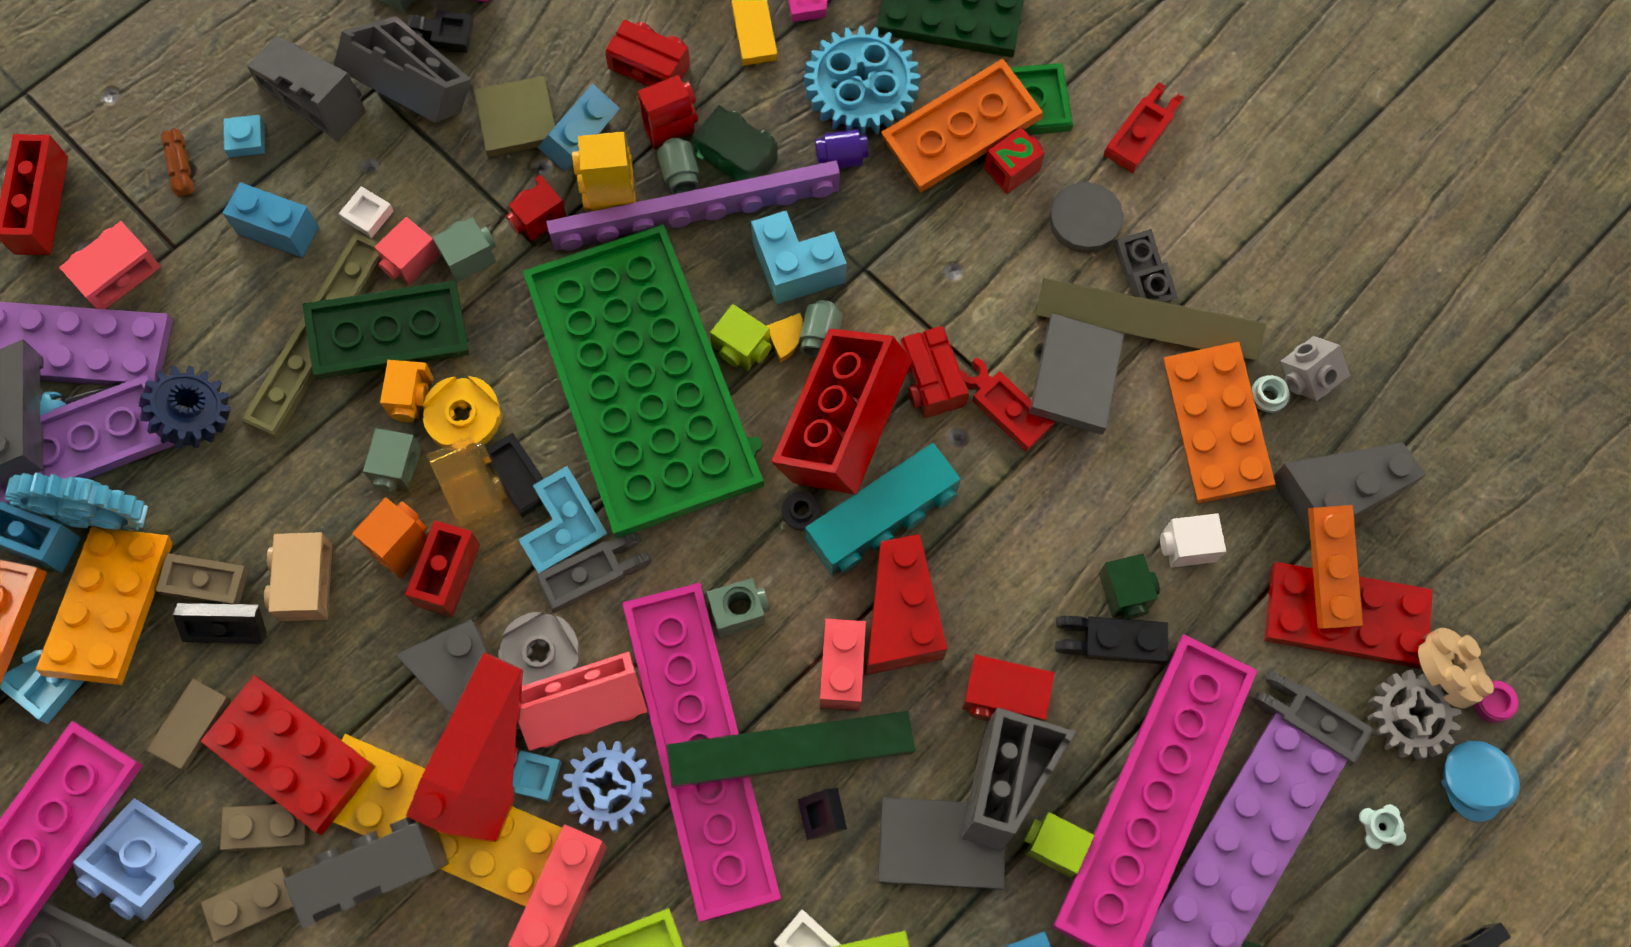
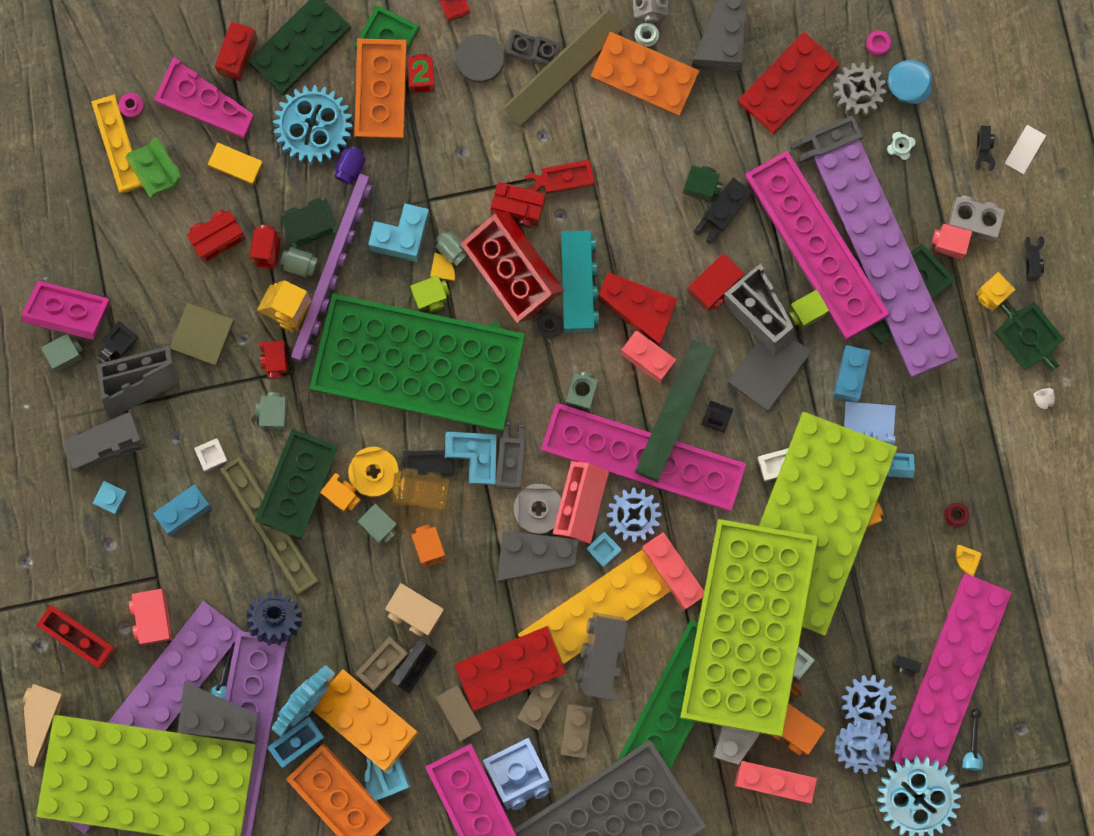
camera: 55 degrees left, 10 degrees up
dark orange axle [161,128,194,197] -> none
coral brick [374,217,440,285] -> none
red brick [405,520,480,618] -> none
red wedge [406,653,523,842] -> none
dark azure brick [537,83,620,172] -> none
dark grey tile [1029,313,1124,435] -> none
white brick [1160,514,1226,568] -> none
orange plate [1308,505,1363,629] -> none
tan plate [1418,628,1494,708] -> none

